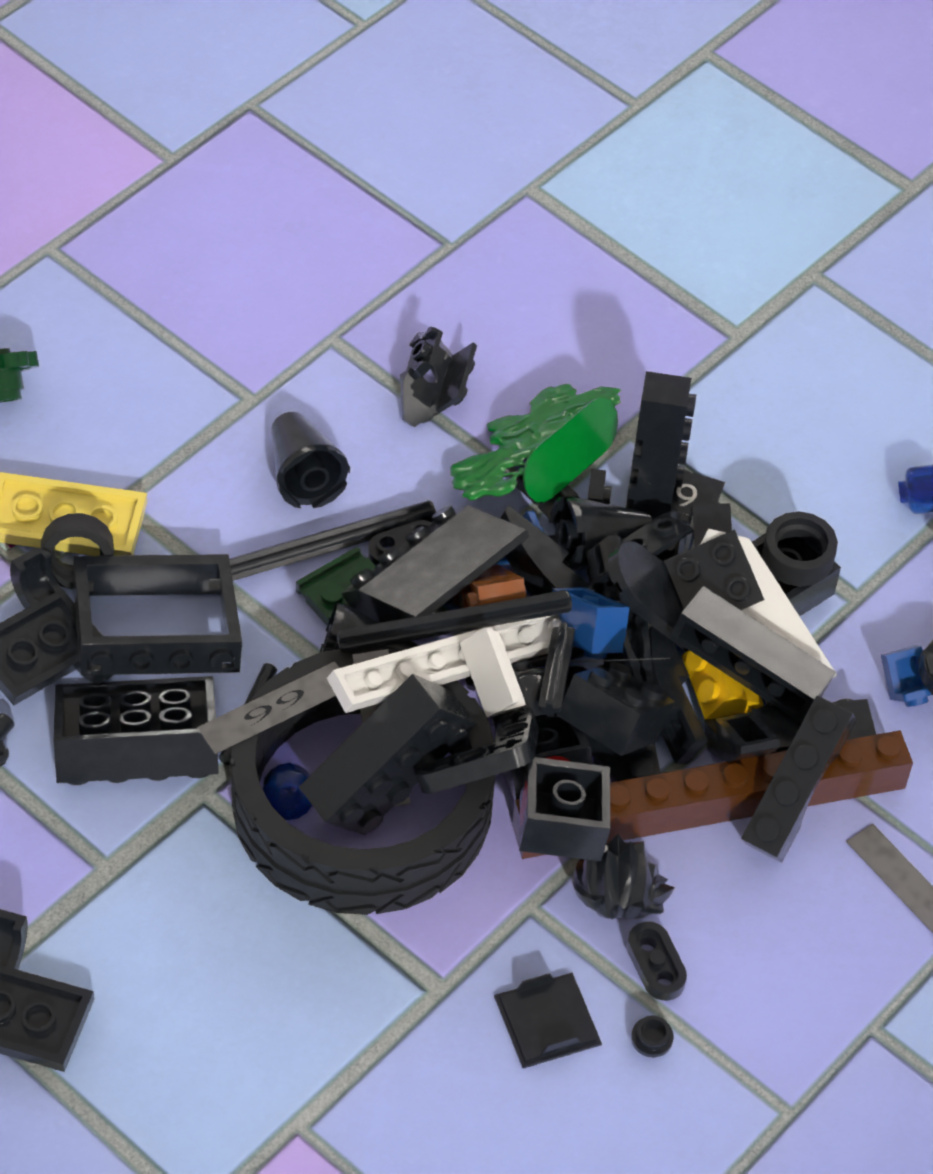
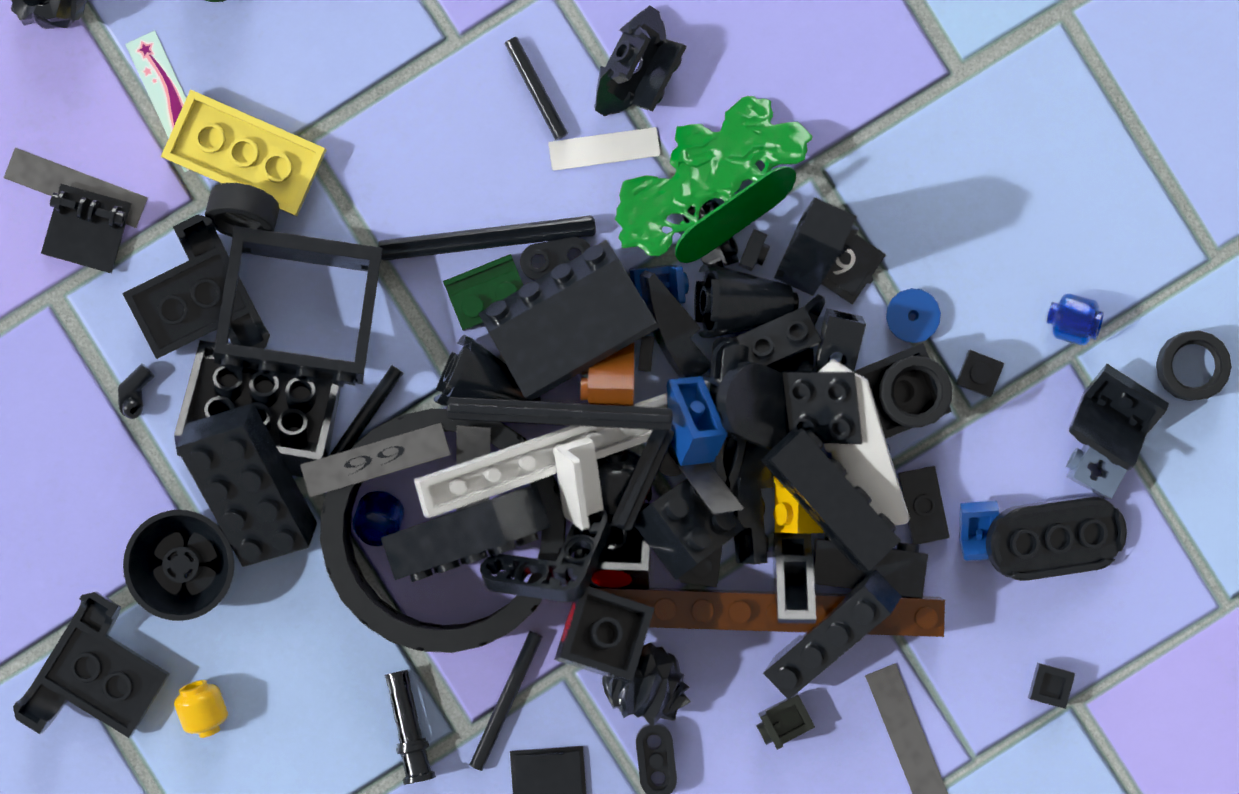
camera: 20 degrees right, 35 degrees up
black cone [271,412,350,509] -> none
none -> black piece [123,510,235,621]
none -> yellow head [174,680,228,738]
none -> black brick [176,403,317,567]
none -> black pin [385,670,436,785]
none -> black bar [469,631,543,771]
none -> black bar [504,37,568,140]
none -> white sticker [548,127,660,171]
none -> pearl dark grey bracket [756,693,815,750]
none -> blue piece [886,288,941,343]
none -> black plate [898,466,950,545]
none -> black plate [955,350,1004,398]

